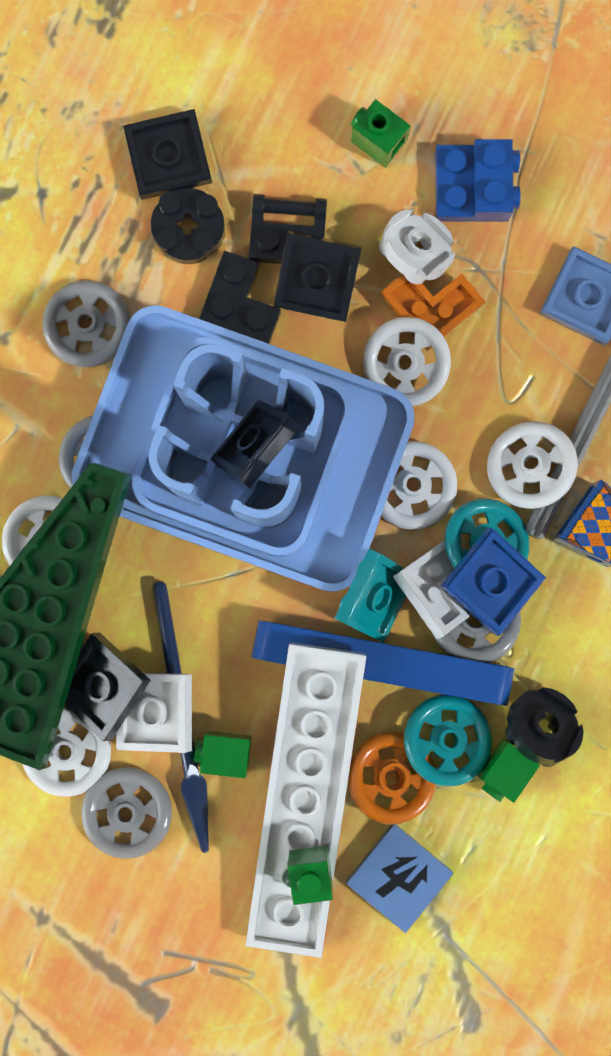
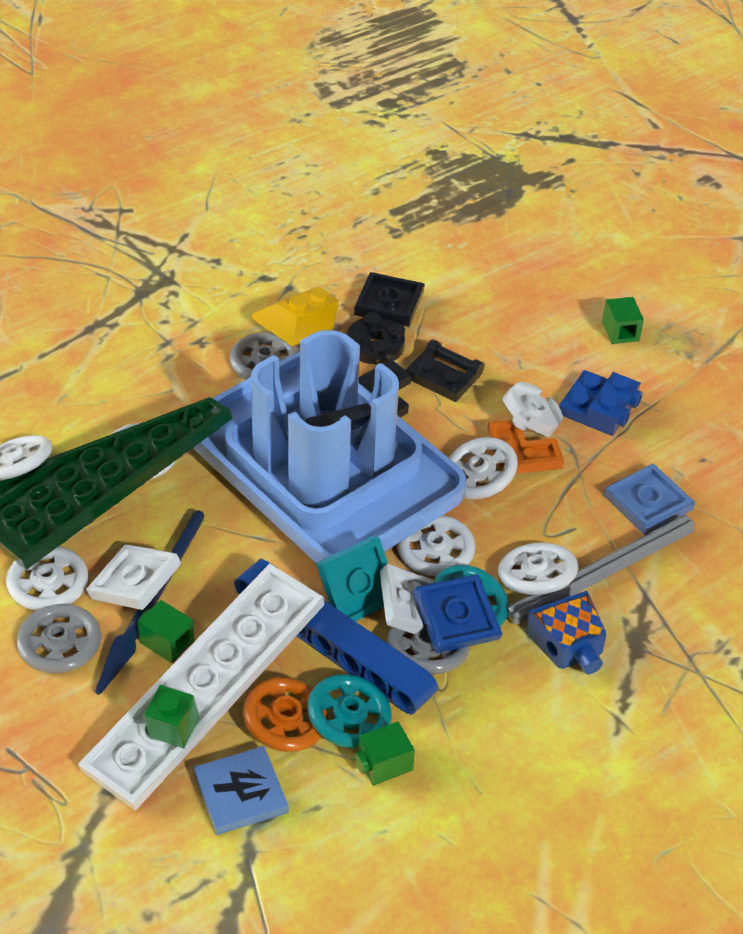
camera: 25 degrees right, 40 degrees down
black plate [65,632,151,742] -> none
black plate [273,231,362,322] -> none
green brick [351,99,411,168] -> none
black plate [505,688,584,767] -> none
none -> yellow slope [252,286,339,347]
none -> green brick [602,297,644,344]

